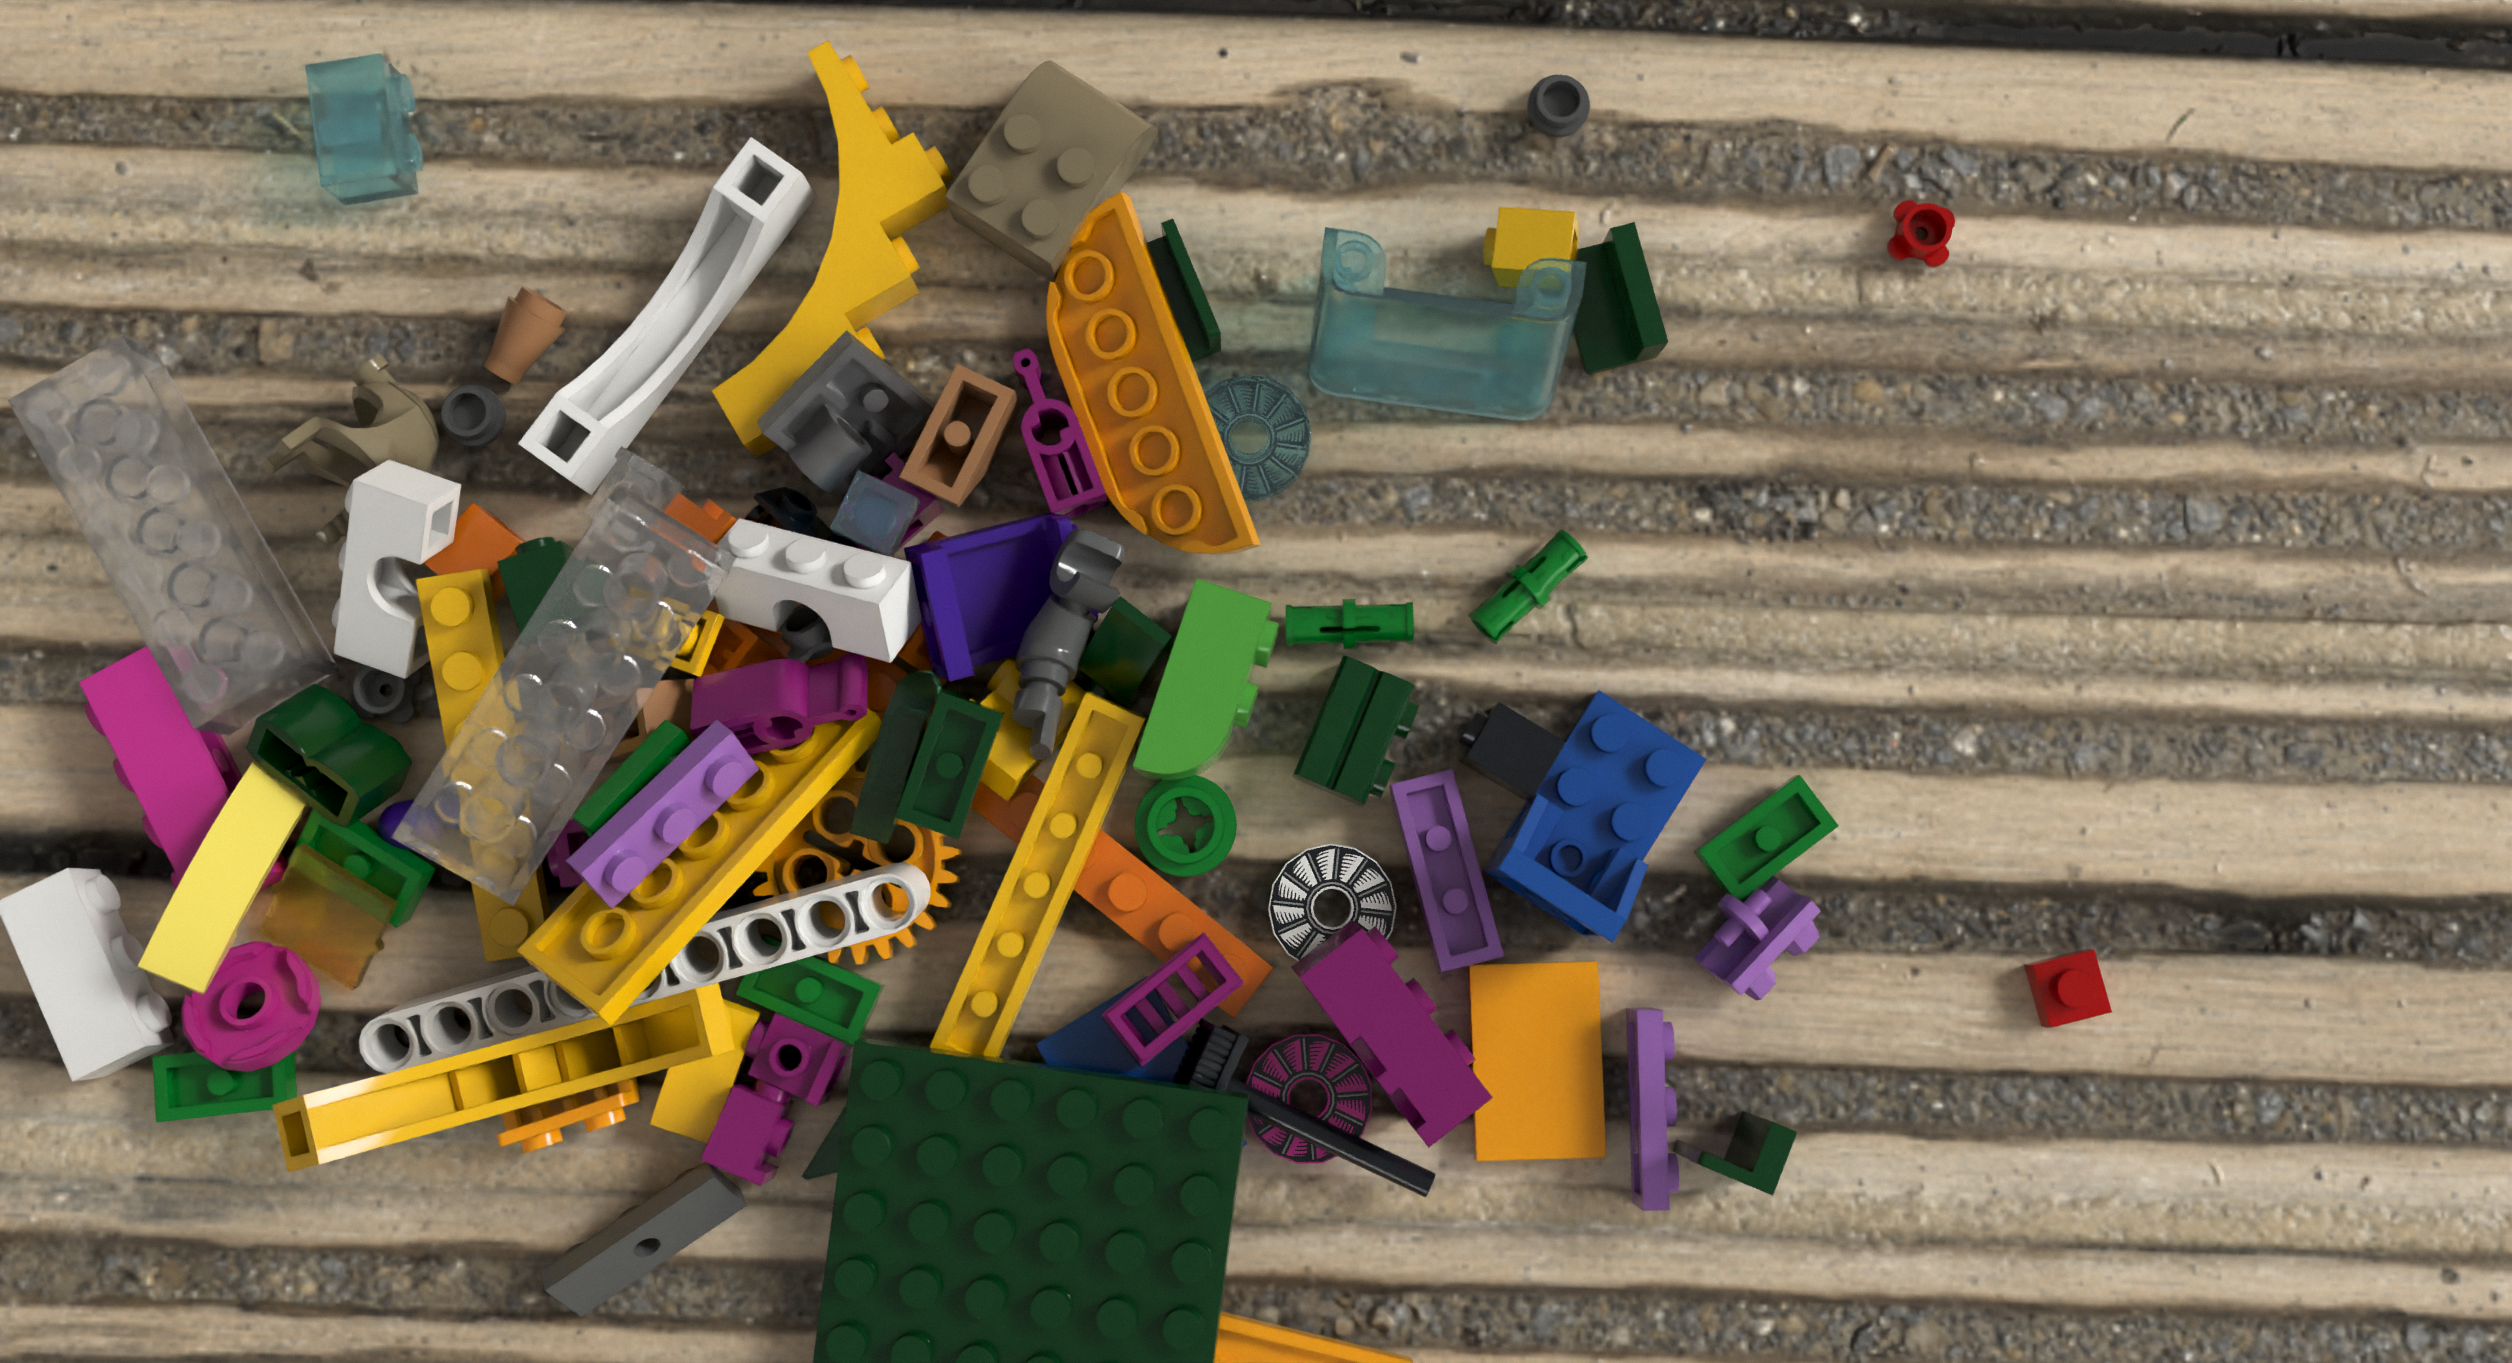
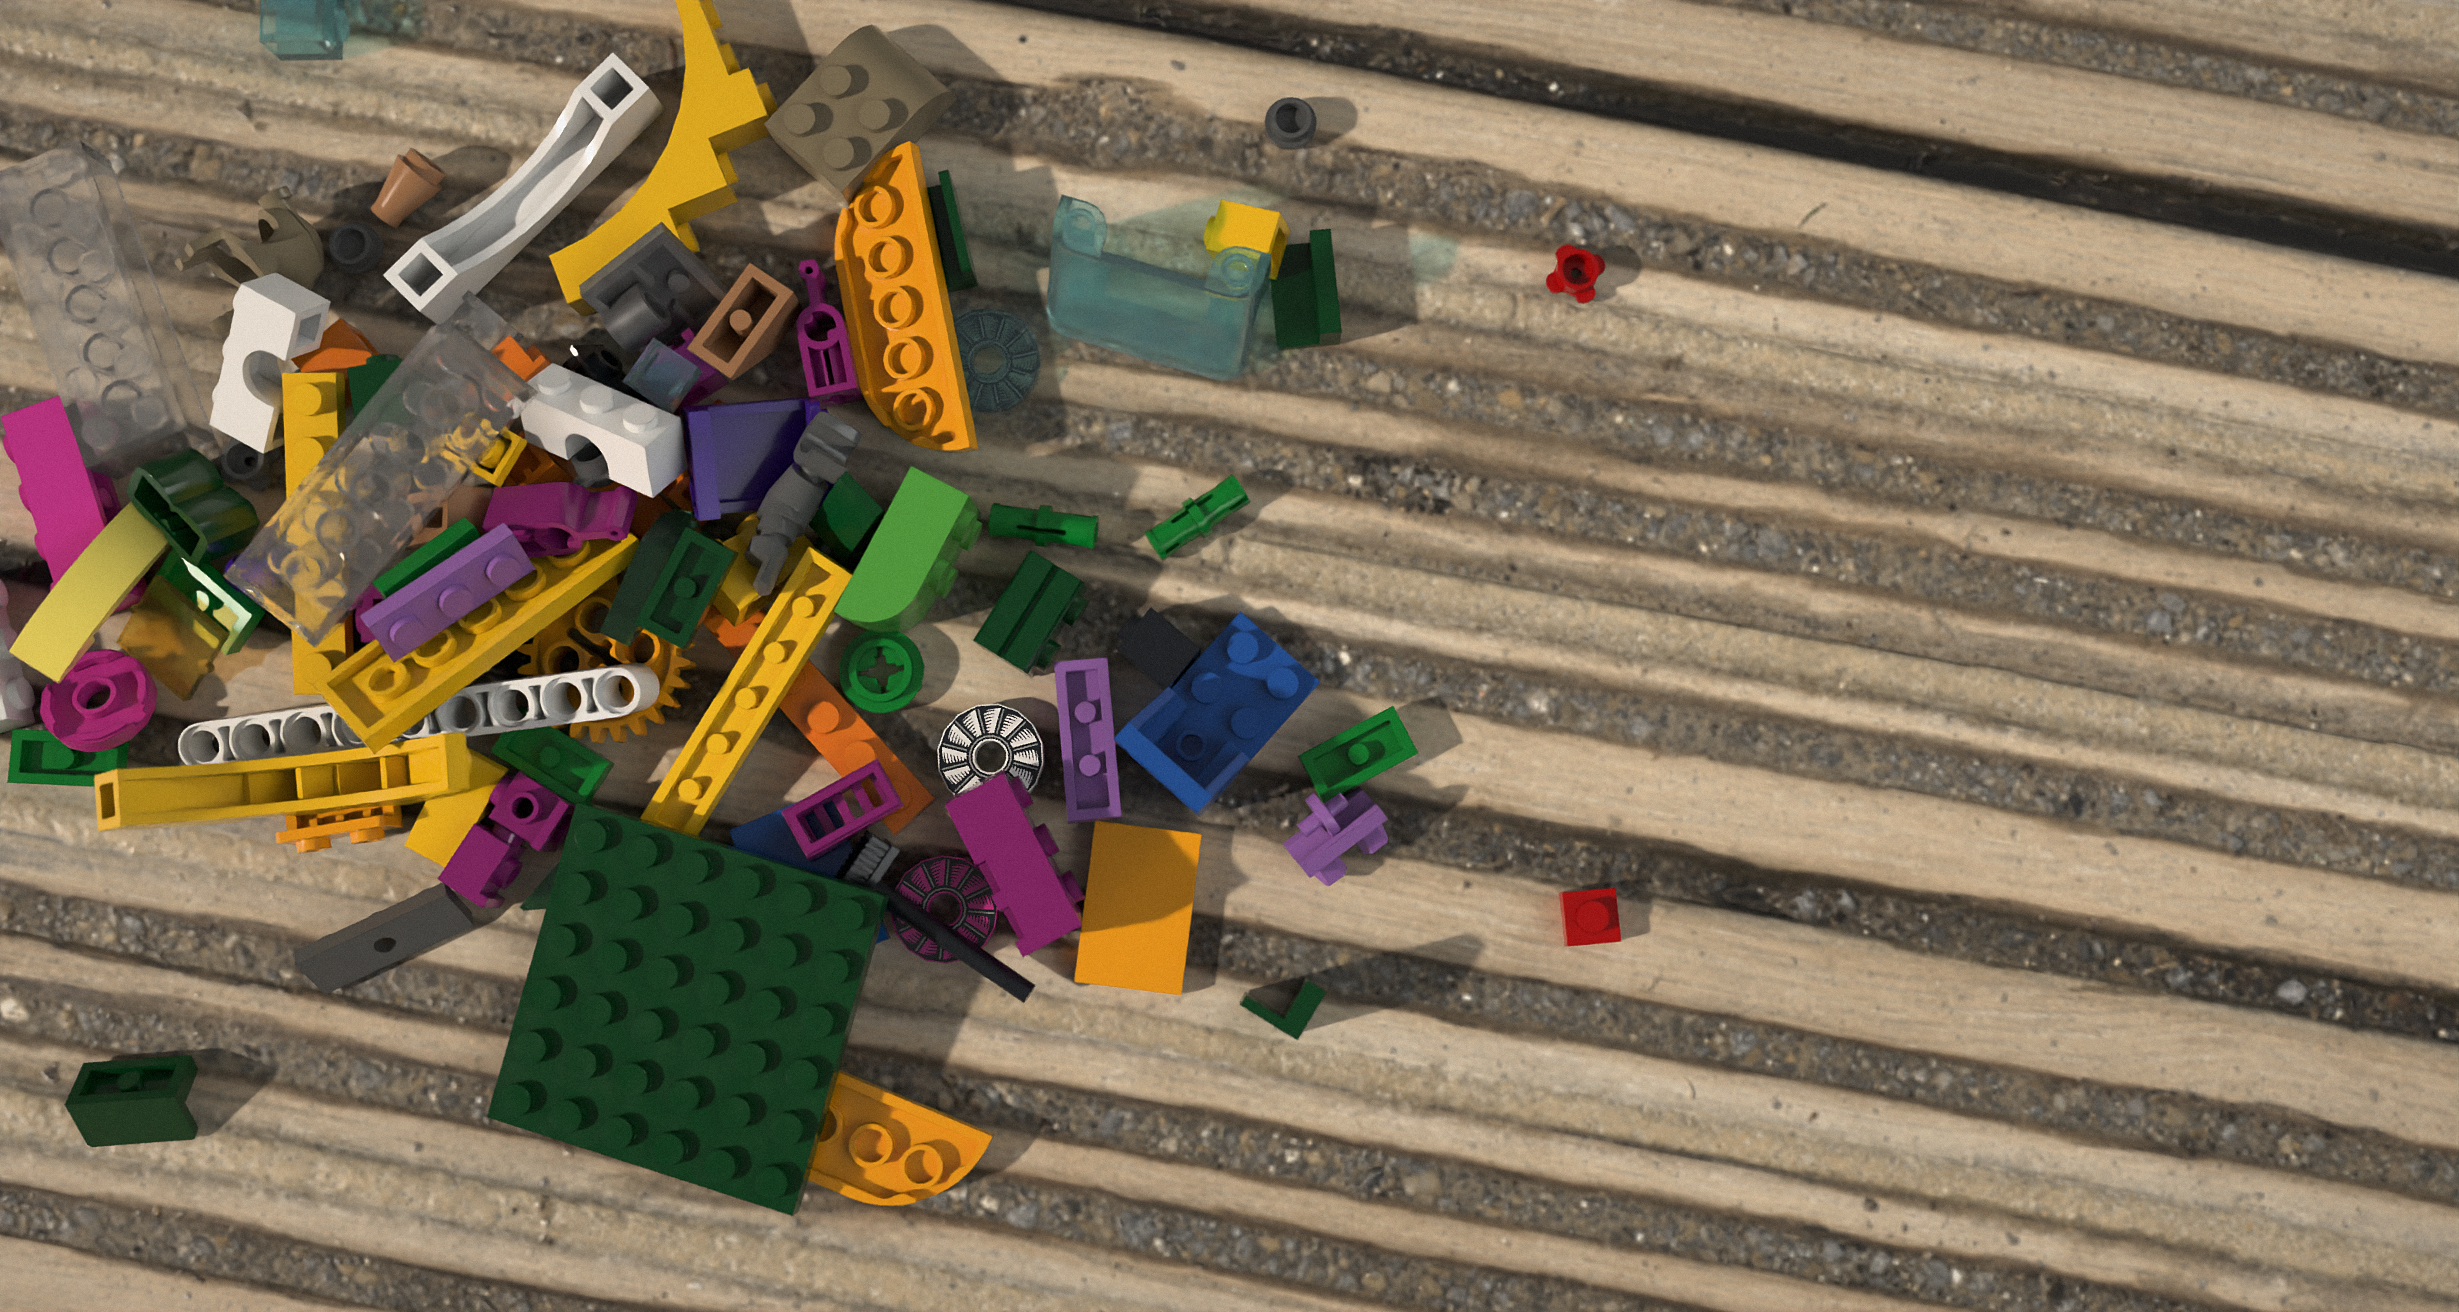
camera: 15 degrees right, 0 degrees up
medium lavender plate [1626,1008,1679,1211] -> none

